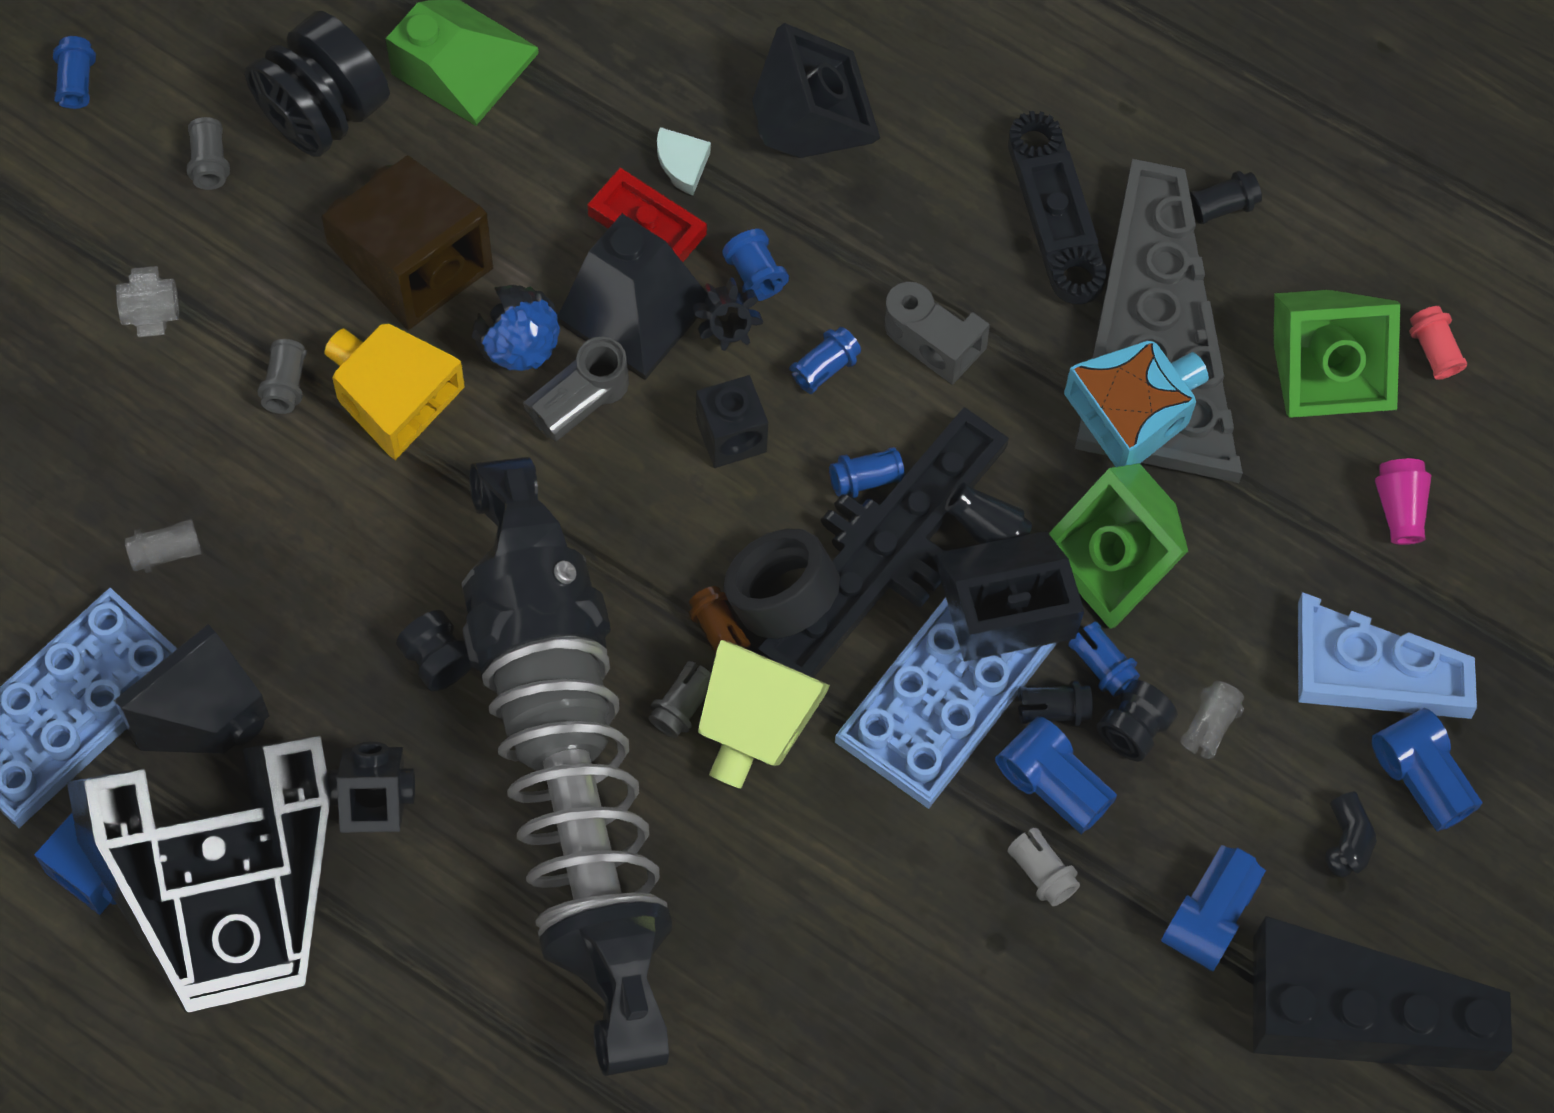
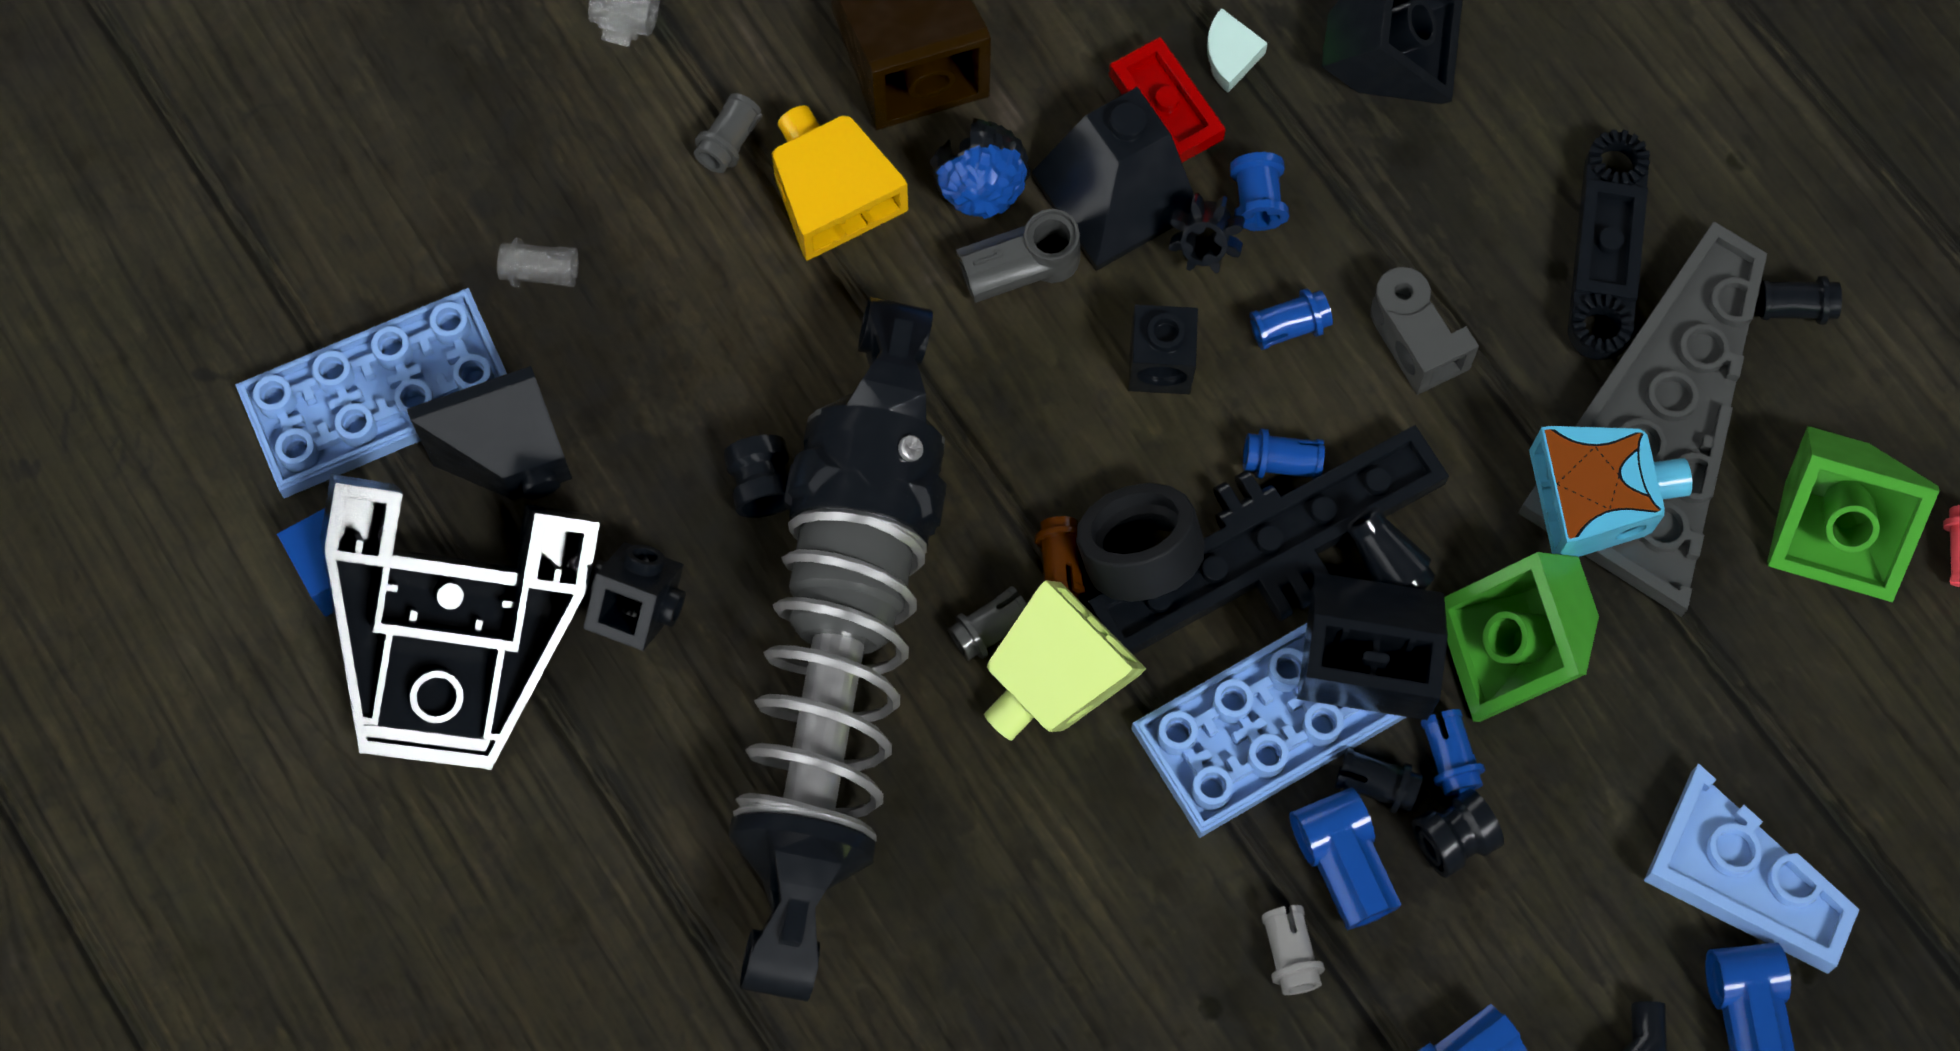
camera: 25 degrees right, 5 degrees up
clear pin [1180,681,1244,759] -> none
dark pink cone [1375,458,1431,545] -> none

